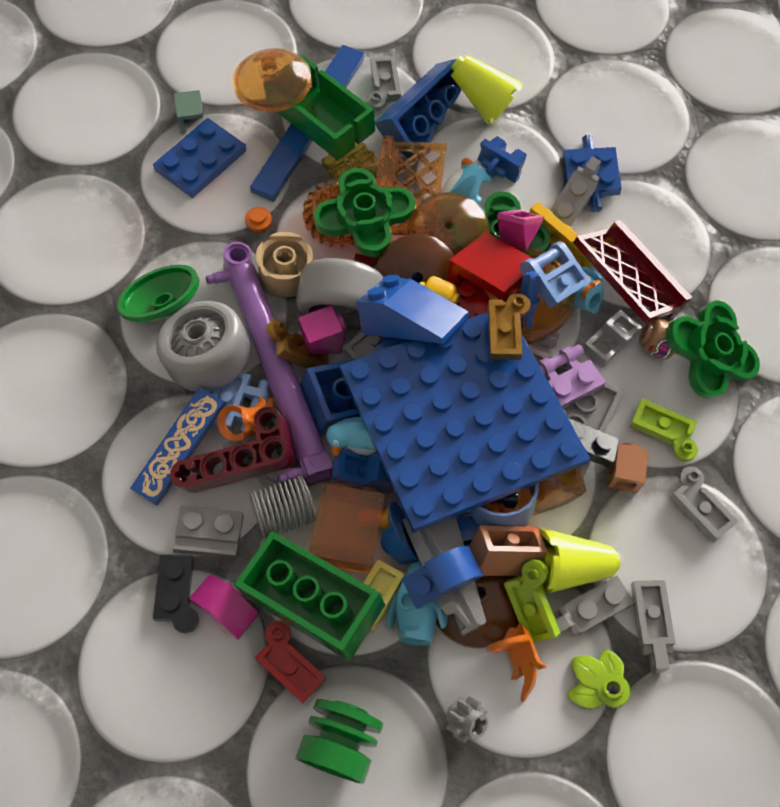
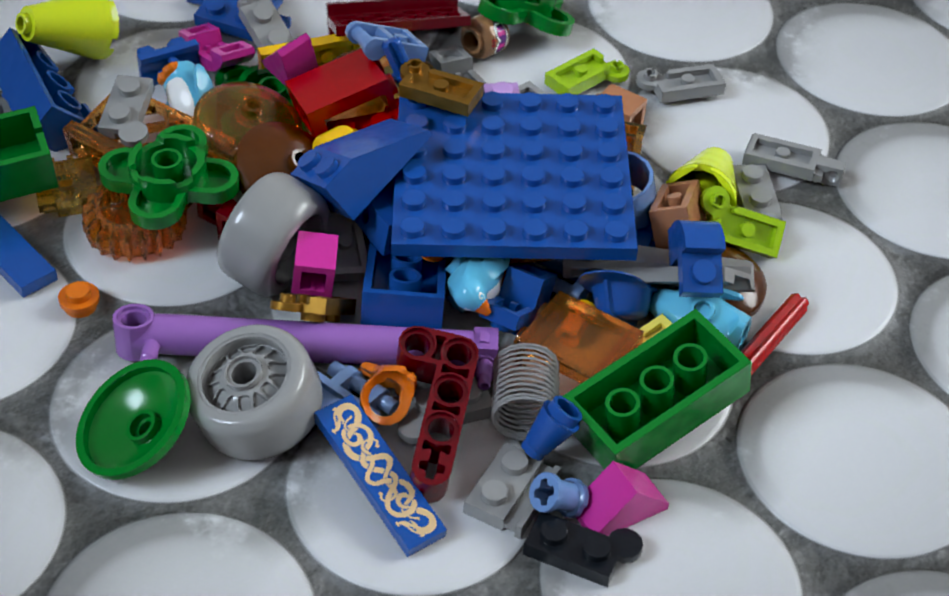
camera: 65 degrees left, 20 degrees down
red hinge [254,621,326,705] -> none
tan brick [256,232,313,297] -> none
green wheel [295,699,384,784] -> none
light grey gear [446,696,488,743] -> none
orange piece [486,623,547,702] -> none
lime plate [567,649,630,710] -> none
none -> light grey hinge [97,75,155,147]
none -> dark pink slope [178,23,255,72]
none -> blue cone [521,396,582,461]
none -> medium blue bush [529,472,589,518]
none -> red axle [741,293,809,376]

